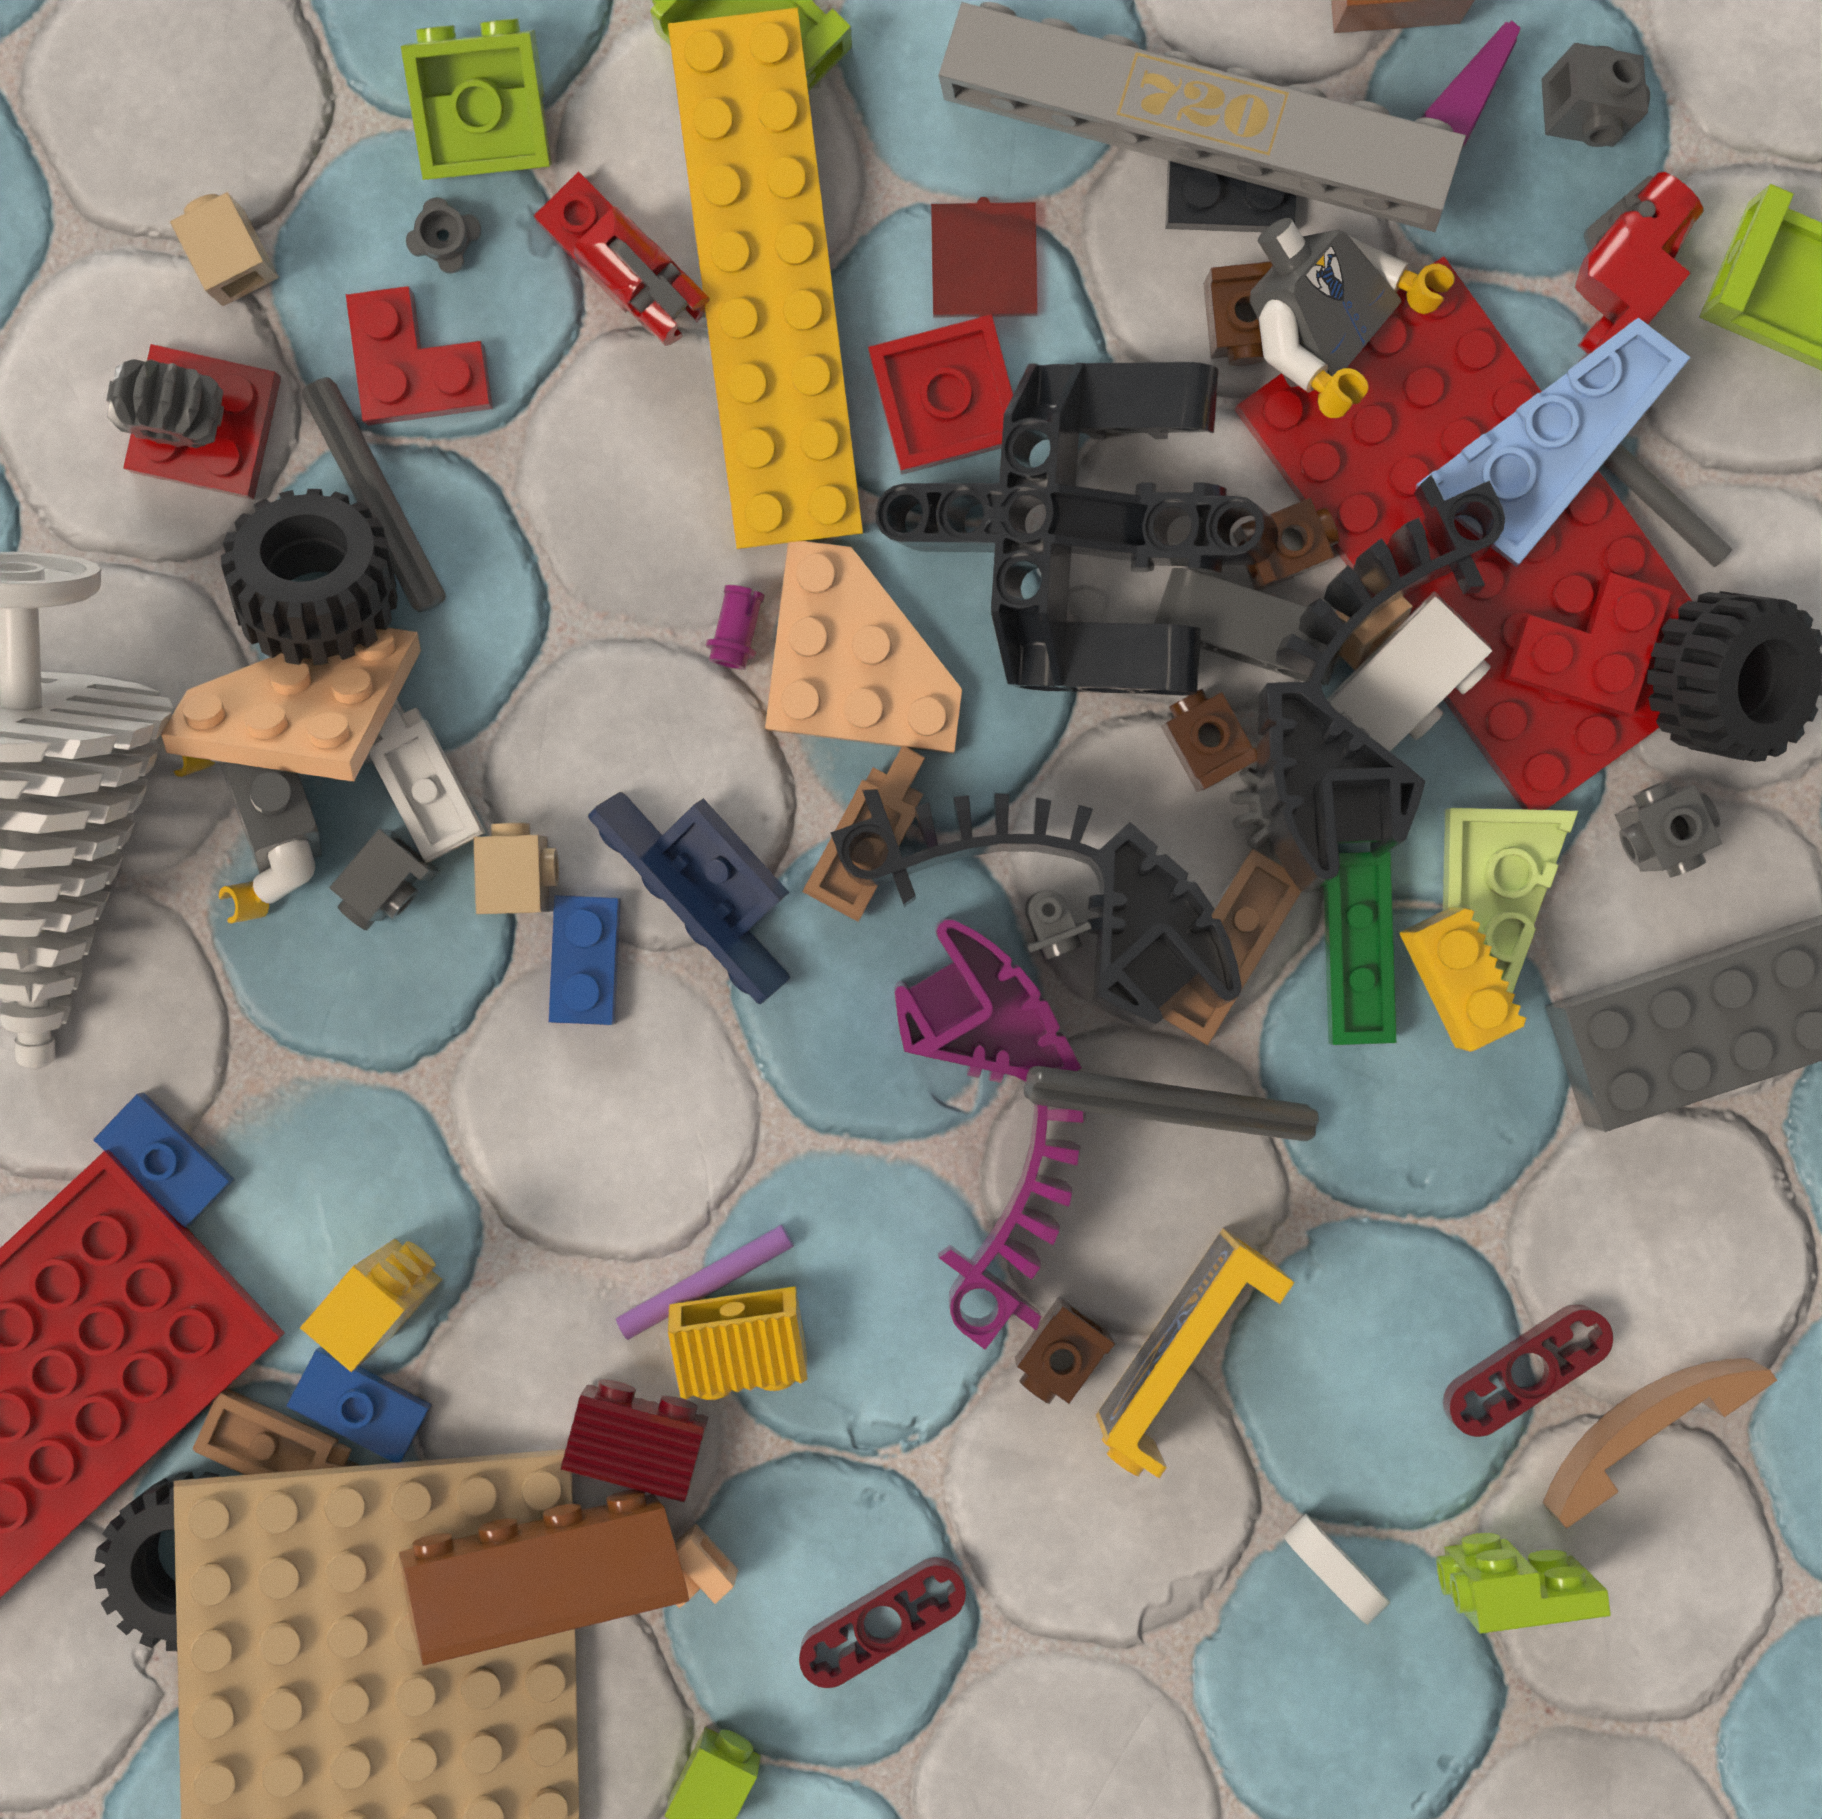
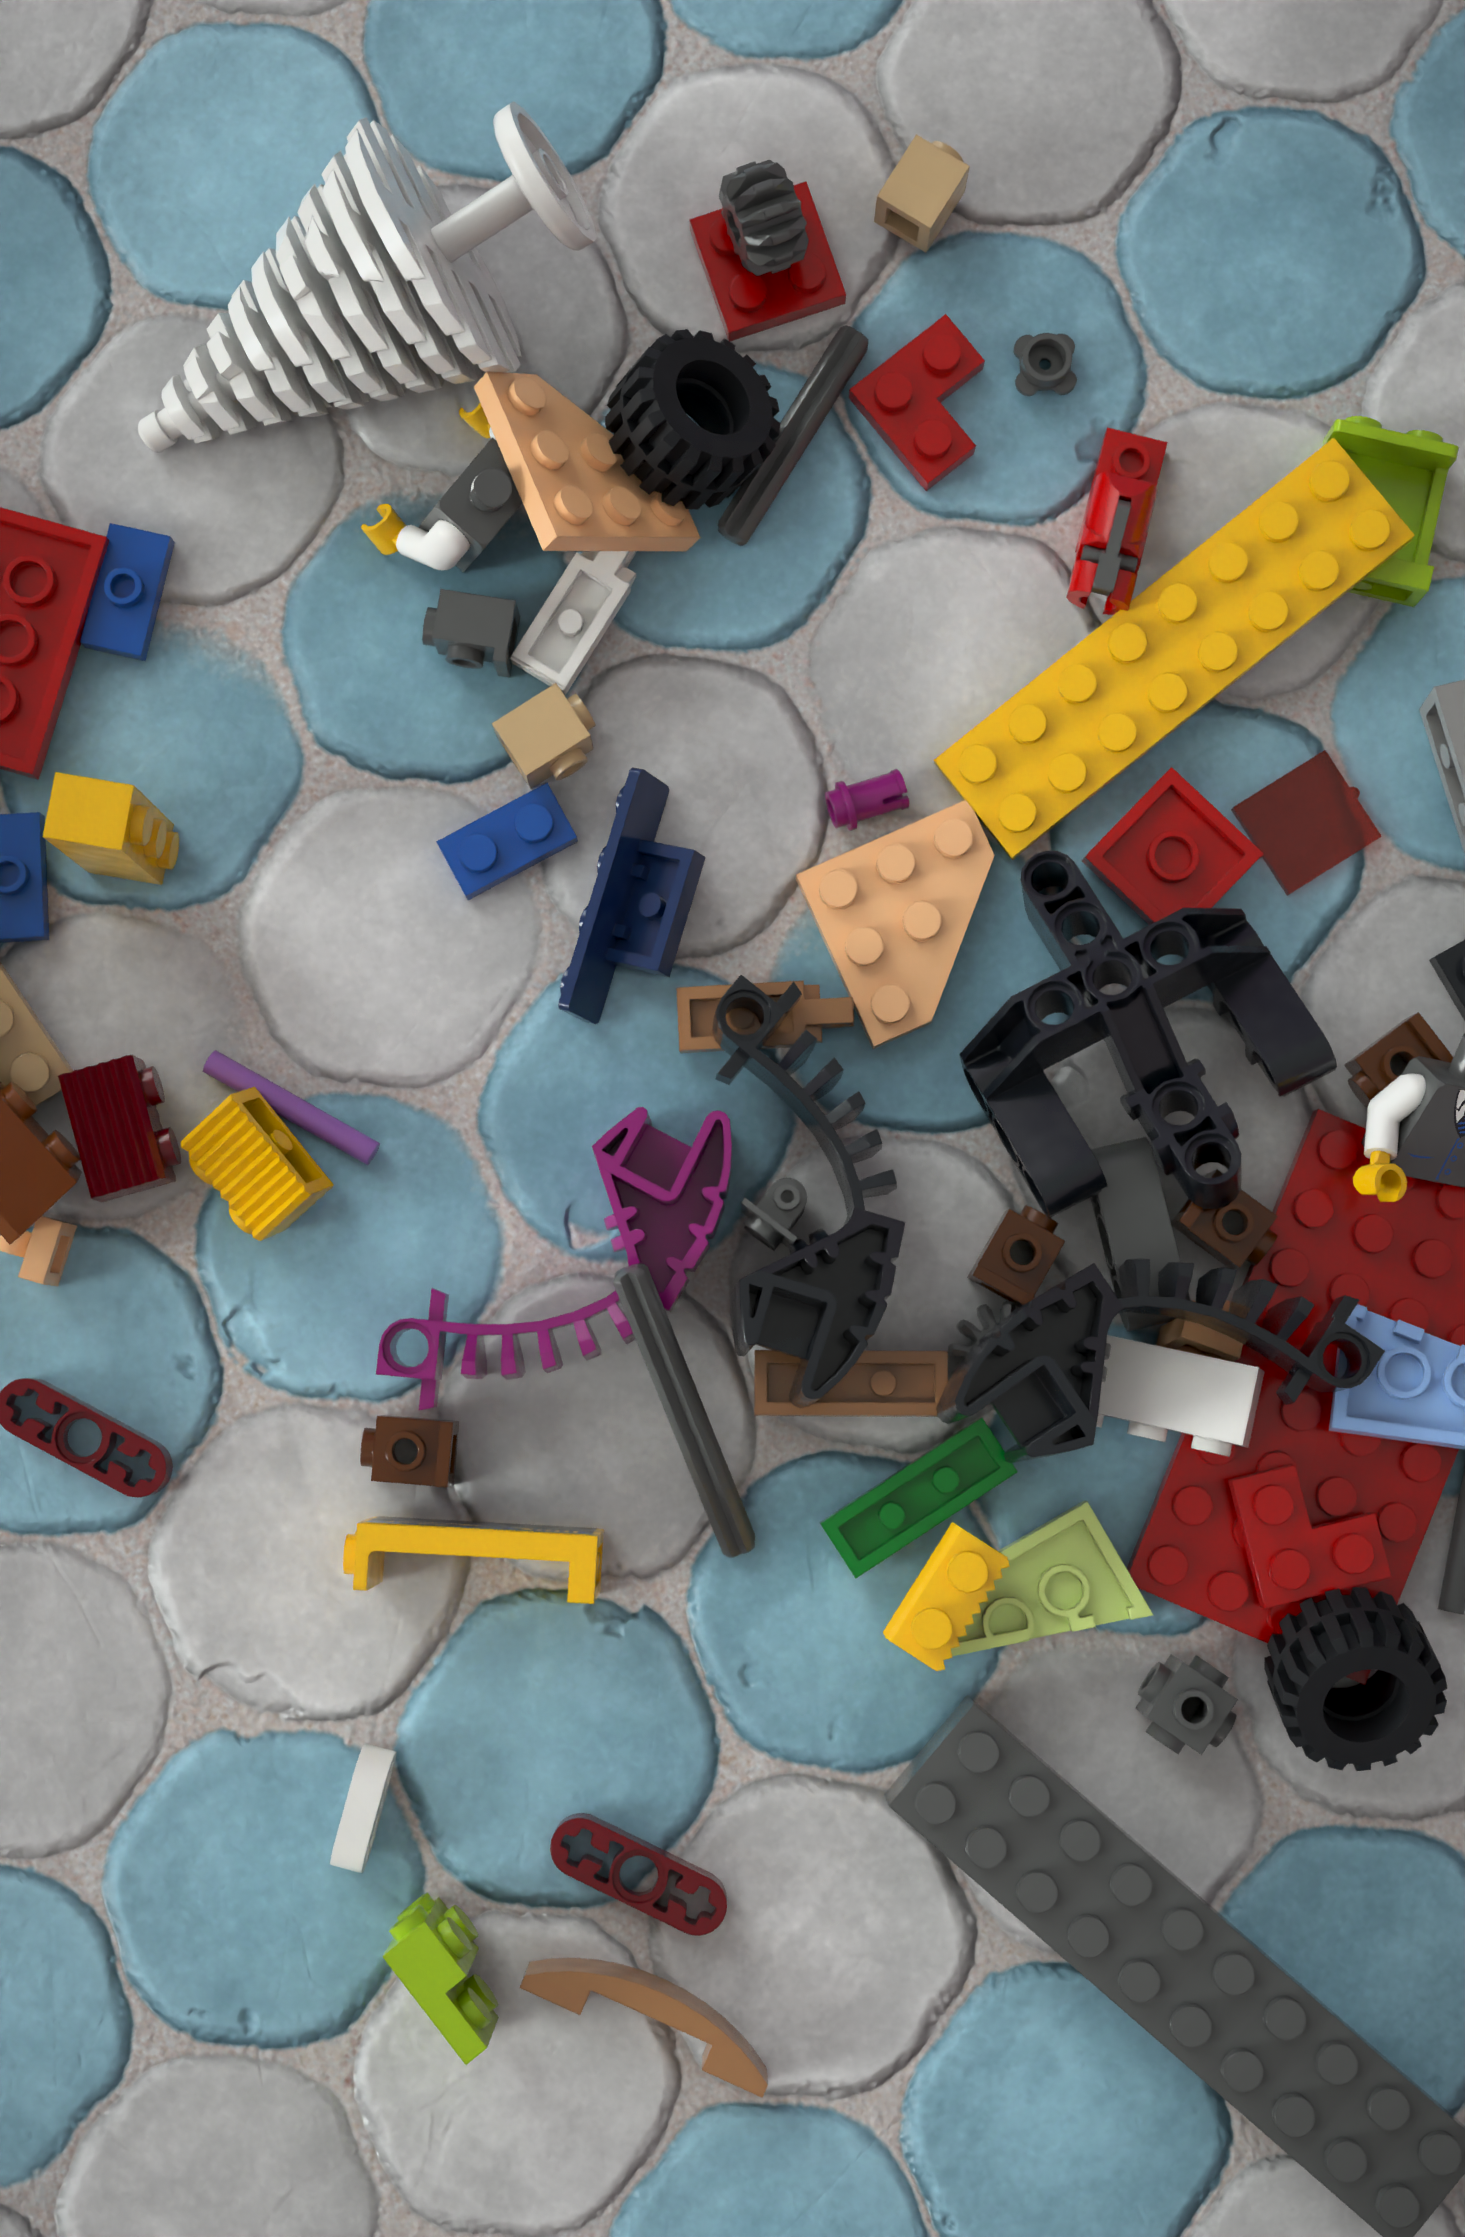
camera: 60 degrees right, 5 degrees down
lime plate [400,18,552,180] -> none

